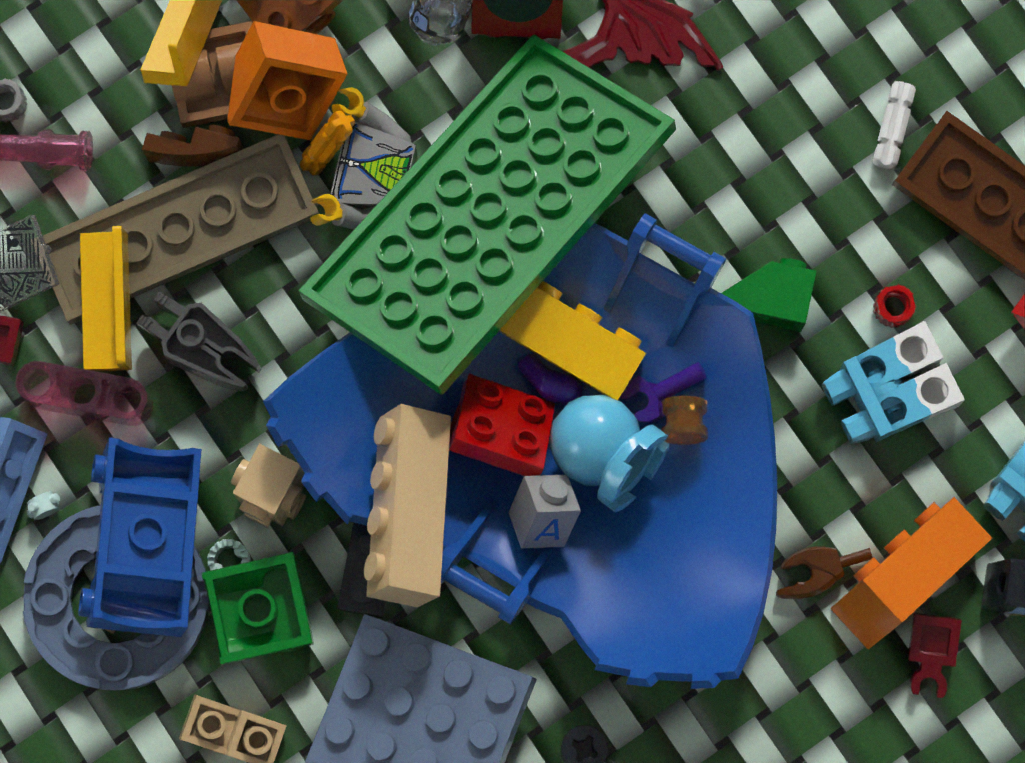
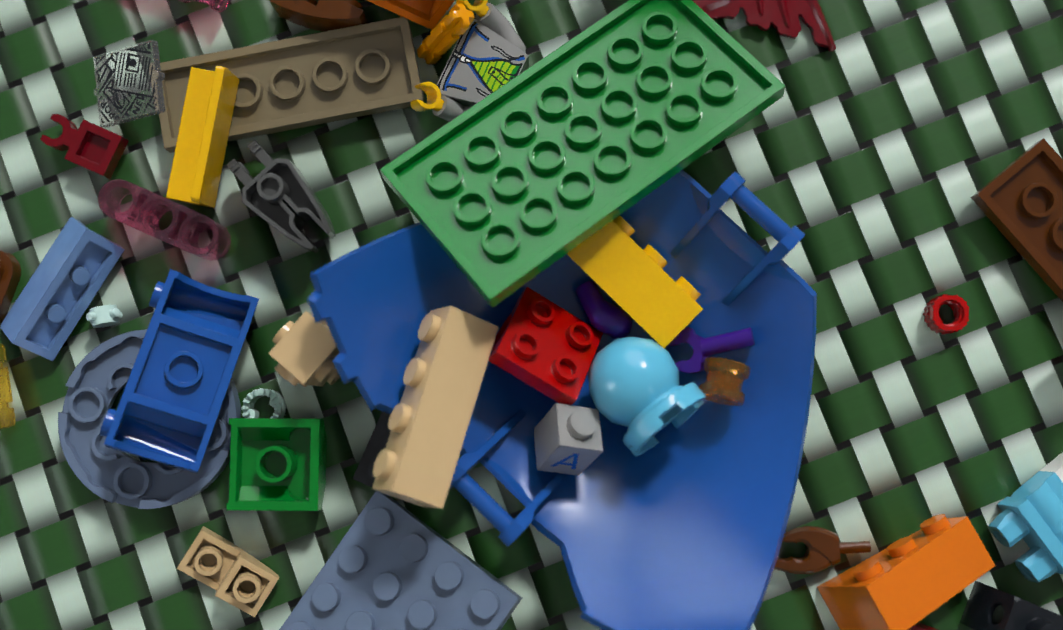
camera: 20 degrees right, 5 degrees up
green slope [721,258,816,332] -> none
medium azure hips [822,321,965,444] -> none
white axle [873,81,916,169] -> none

